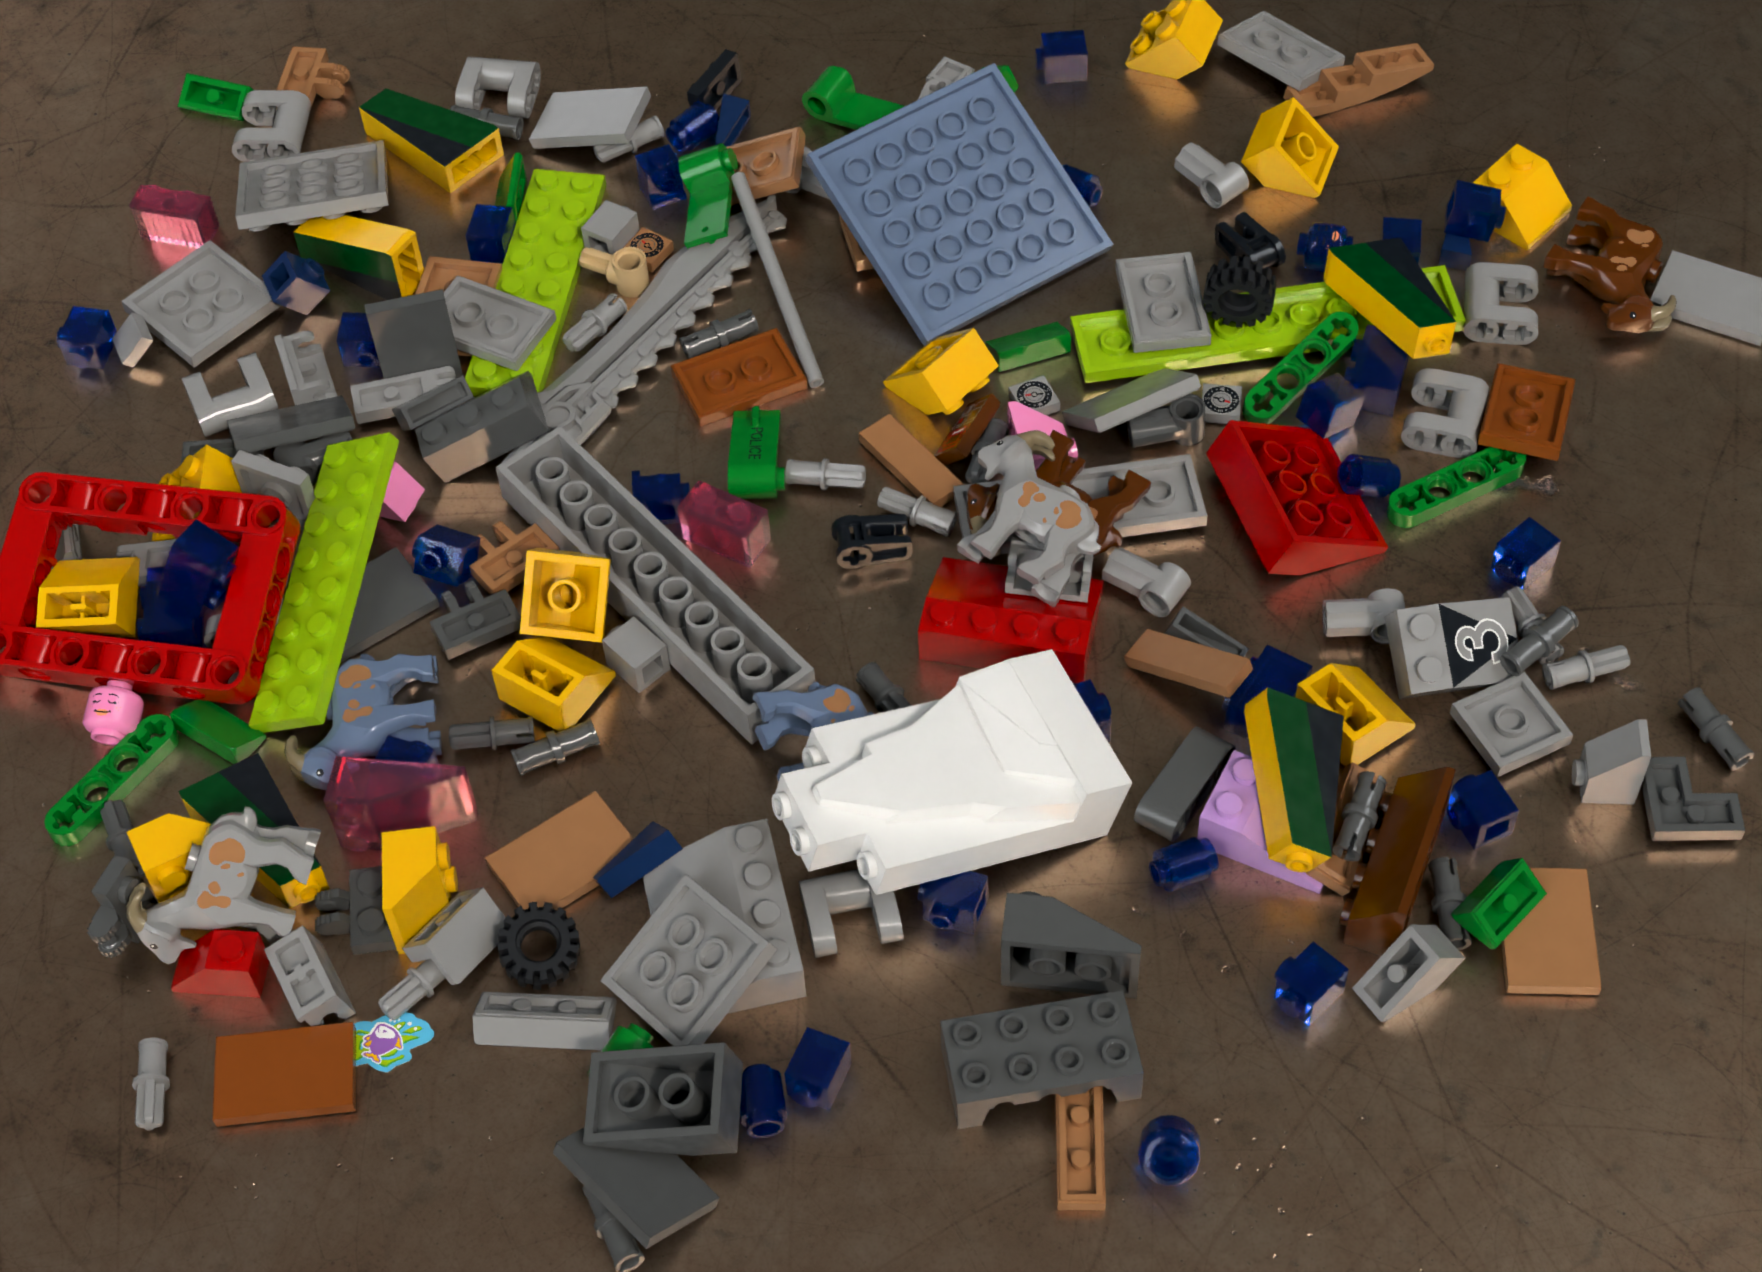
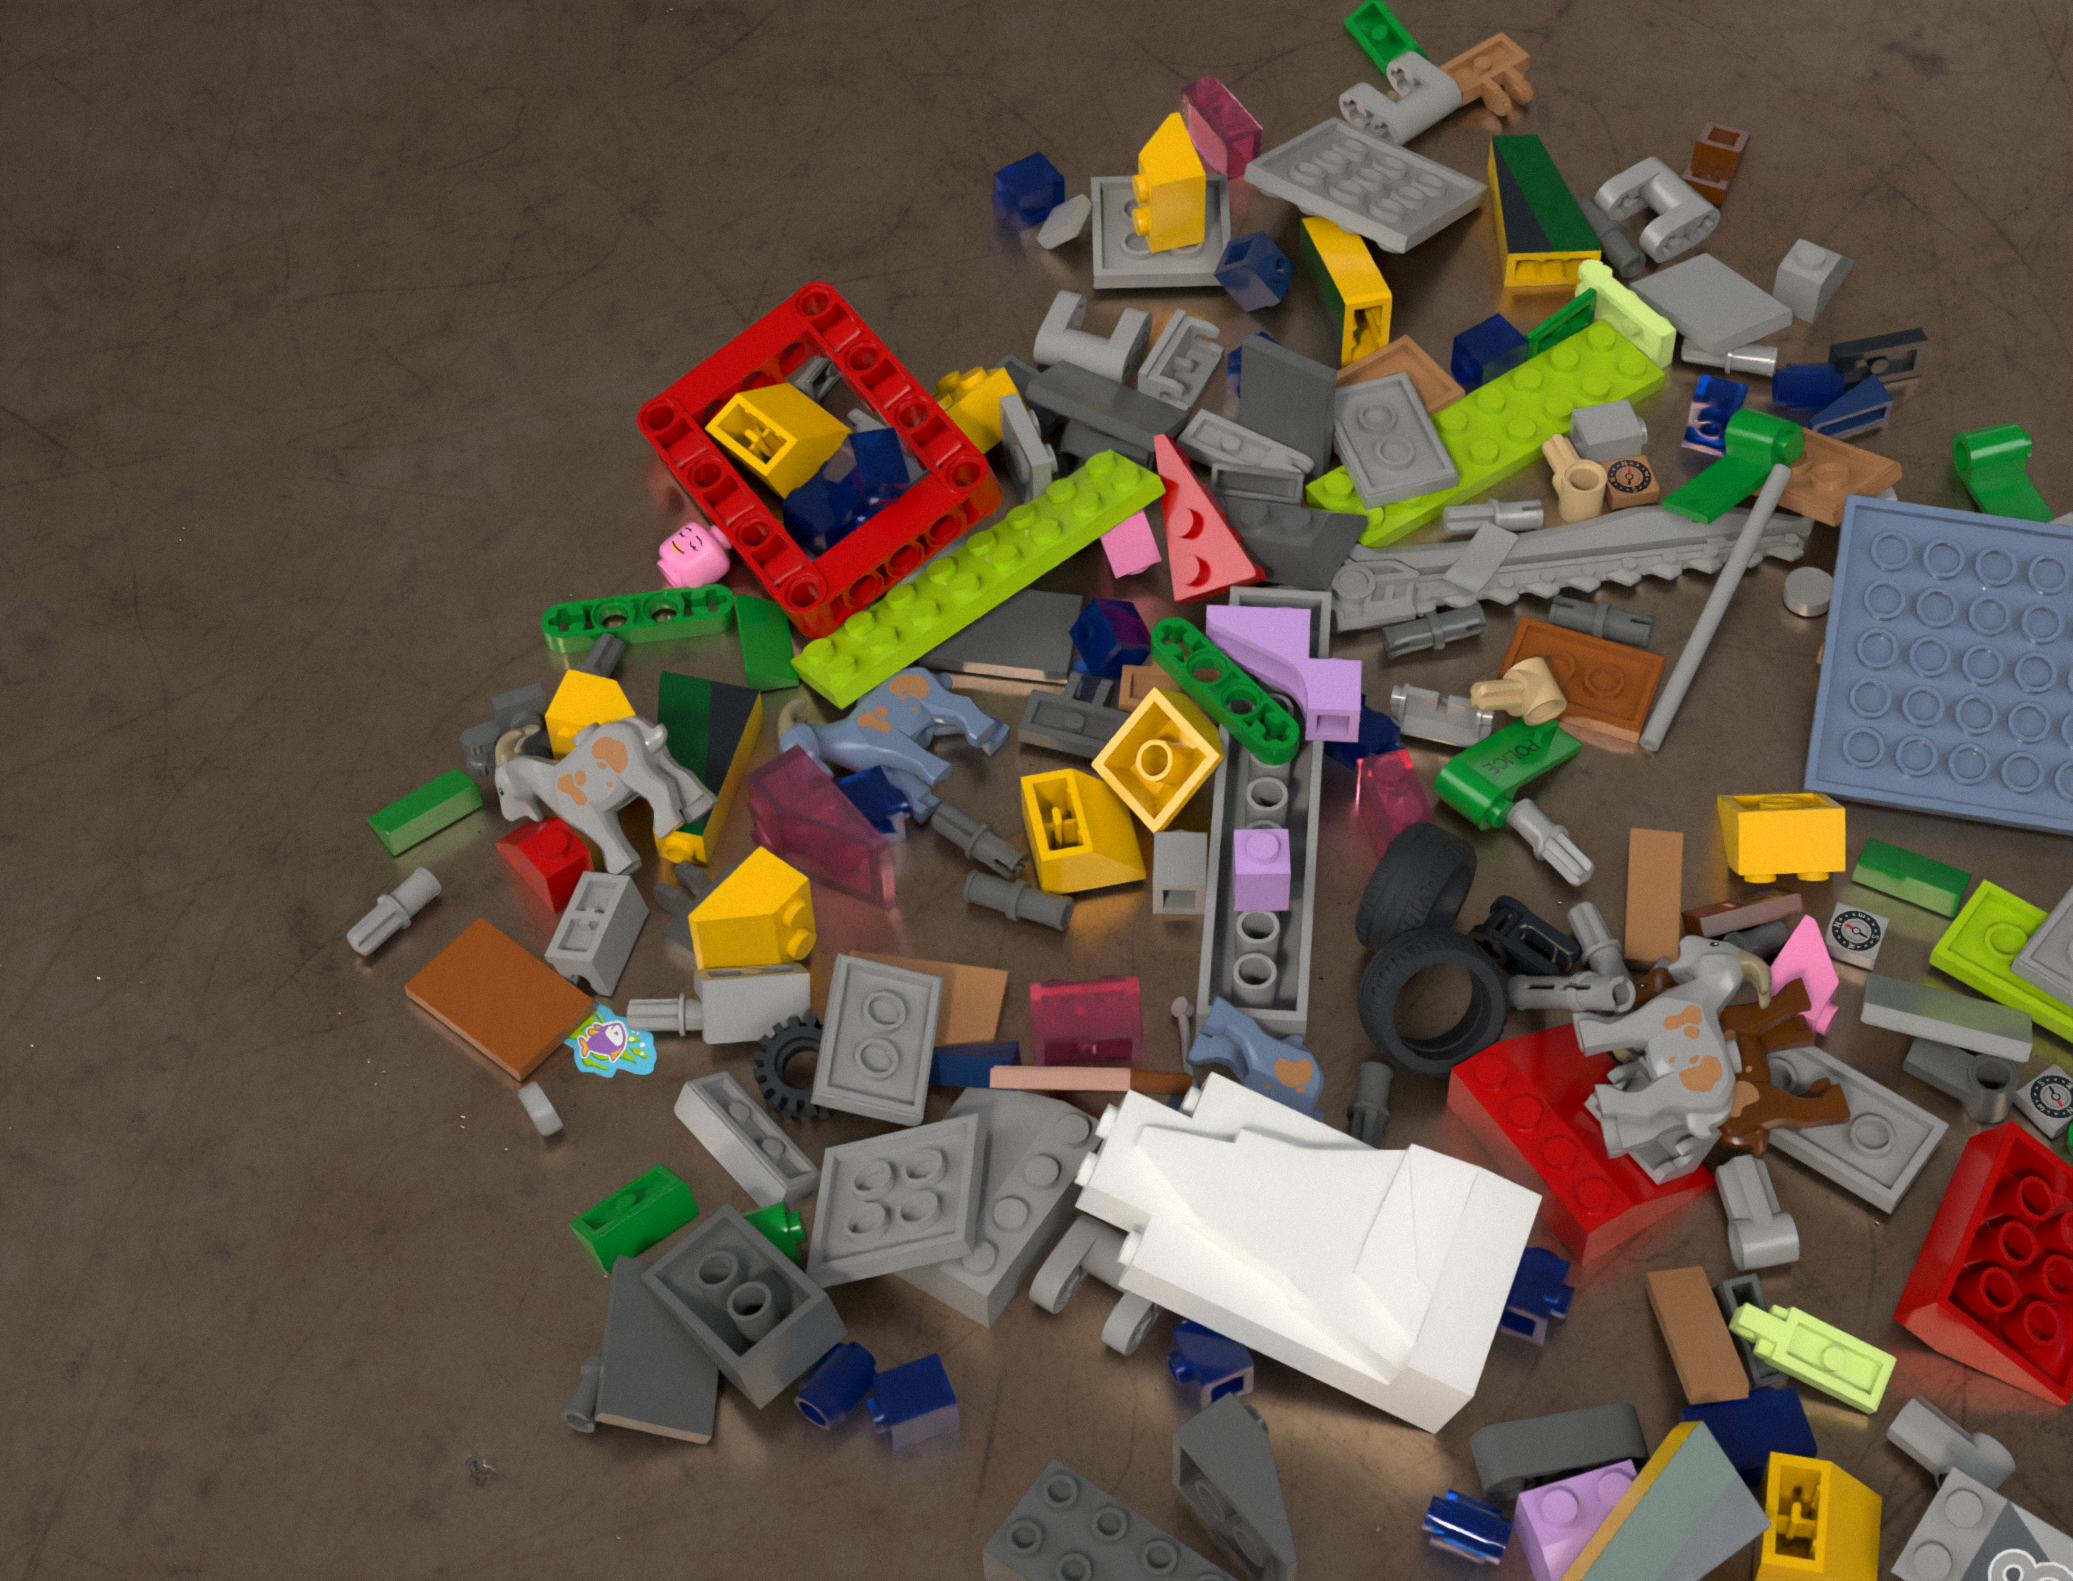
camera: 45 degrees right, 0 degrees up
none -> green slope [367,768,483,856]
none -> light grey tile [517,1080,564,1137]
none -> green slope [569,1163,699,1273]
none -> light grey tile [810,953,944,1127]
none -> tile [990,1066,1193,1095]
none -> clear pink brick [1029,975,1143,1067]
none -> yellow slope [1132,112,1206,253]
none -> green beam [1151,617,1300,765]
none -> wing [1154,433,1267,605]
none -> light grey hinge [1171,996,1202,1089]
none -> lavender arch [1206,604,1362,742]
none -> lavender brick [1232,829,1291,911]
none -> black tyre [1355,821,1477,953]
none -> black tyre [1358,927,1509,1078]
none -> dark grey pin [1381,602,1487,659]
none -> light grey hinge [1385,682,1497,748]
none -> light grey sticker [1442,521,1518,593]
none -> tan axle [1469,657,1567,726]
none -> light grey pin [1507,971,1636,1014]
none -> yellowish green hinge [1575,258,1677,370]
none -> reddish brown slope [1681,121,1751,206]
none -> yellowish green hinge [1727,1302,1897,1414]
none -> light grey slope [1772,238,1855,324]
none -> light grey tile [1783,567,1833,616]

